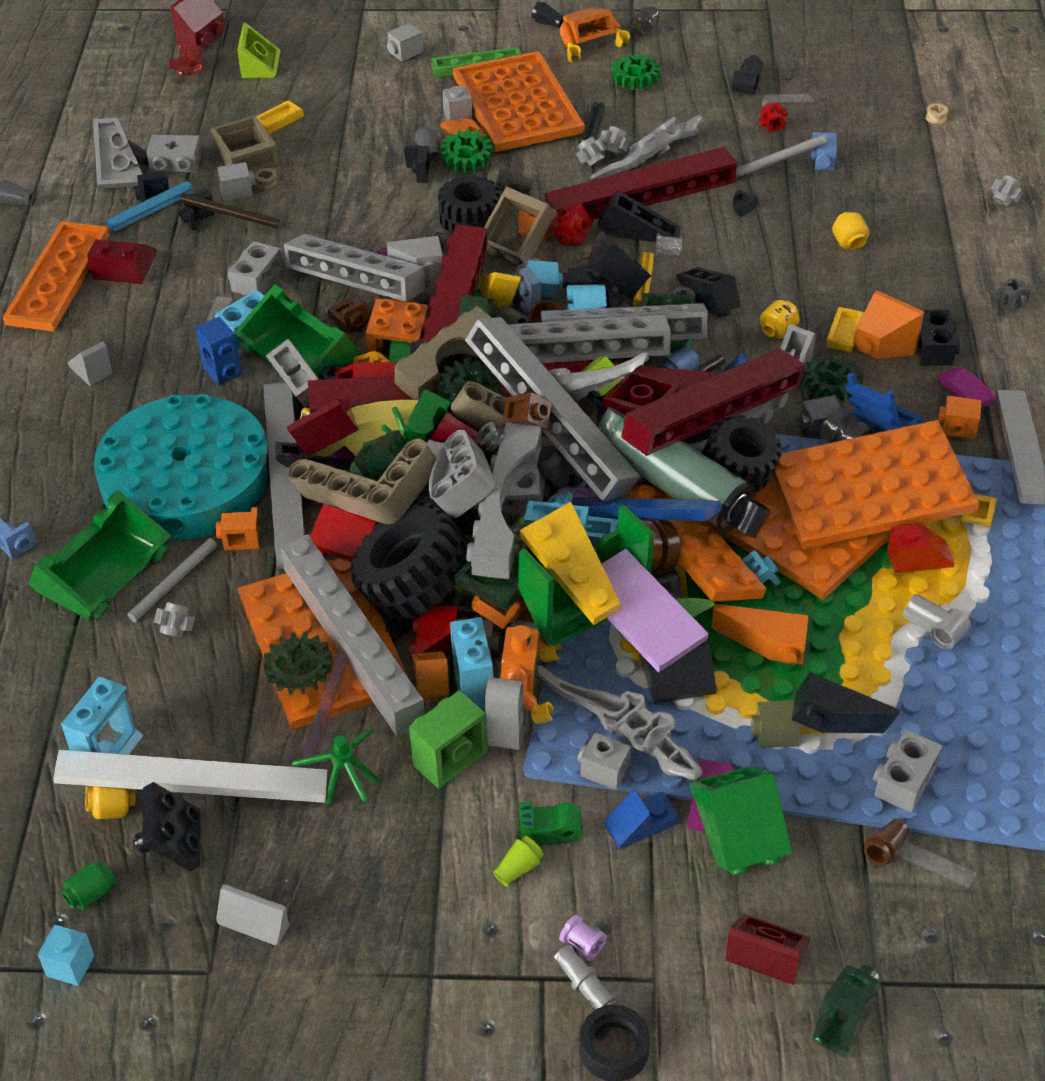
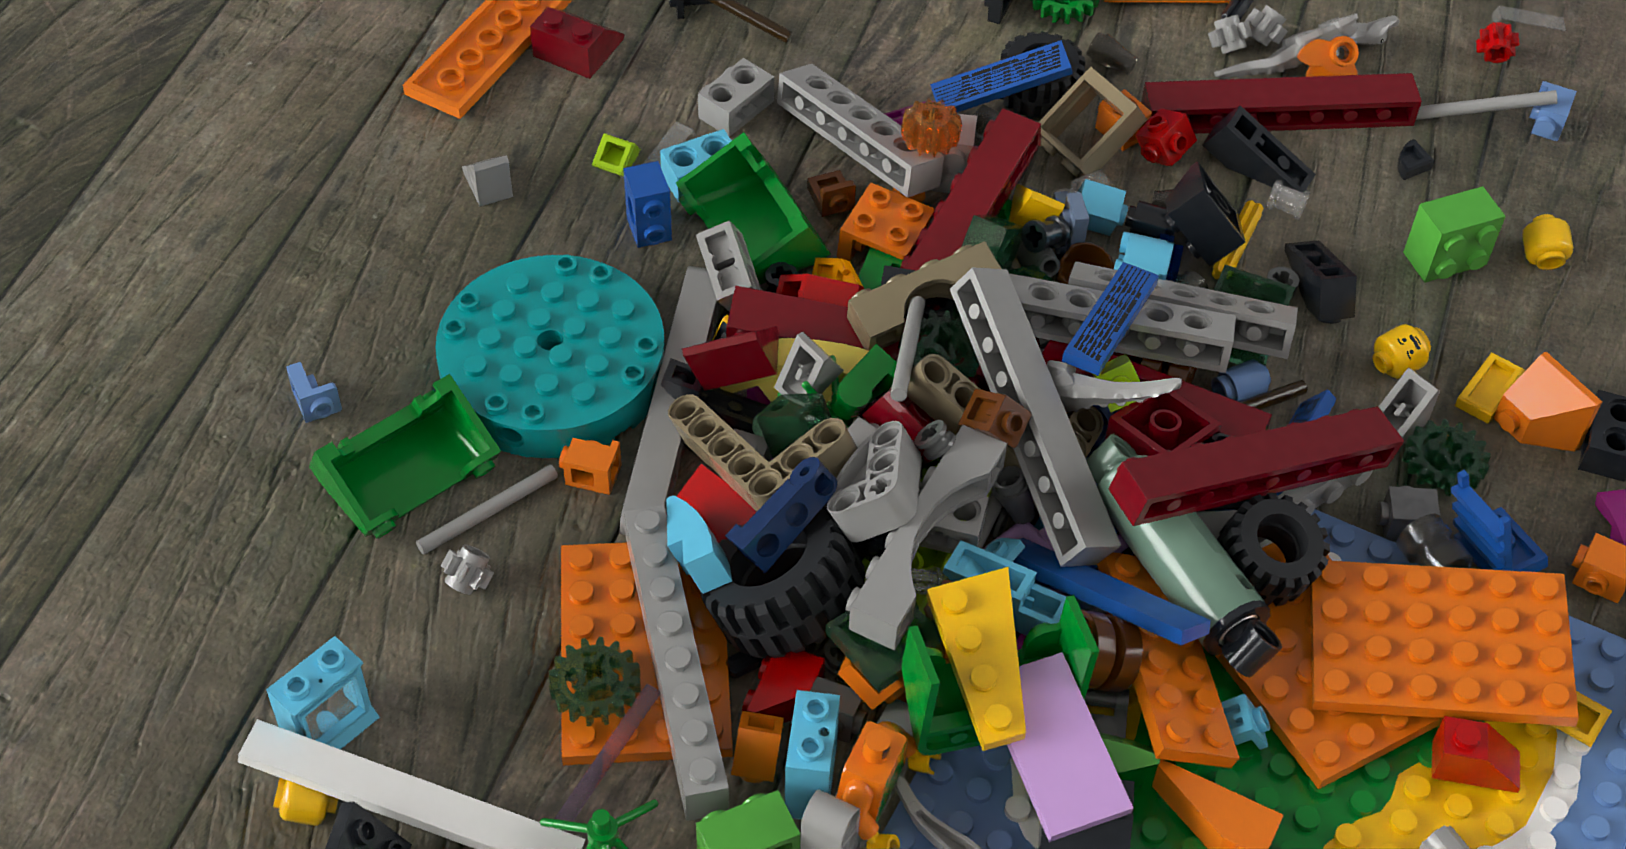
camera: 15 degrees right, 5 degrees up
none -> lime slope [592,133,641,177]
none -> medium azure slope [666,495,732,594]
none -> dark blue leg [725,457,838,573]
none -> light grey slope [774,332,844,413]
none -> light grey bar [890,296,925,402]
none -> clear orange gear [901,97,962,158]
none -> blue tile [930,40,1073,113]
none -> black bush [1021,215,1070,253]
none -> blue tile [1062,262,1159,376]
none -> orange plate [1297,36,1359,77]
none -> bright green brick [1403,186,1506,283]

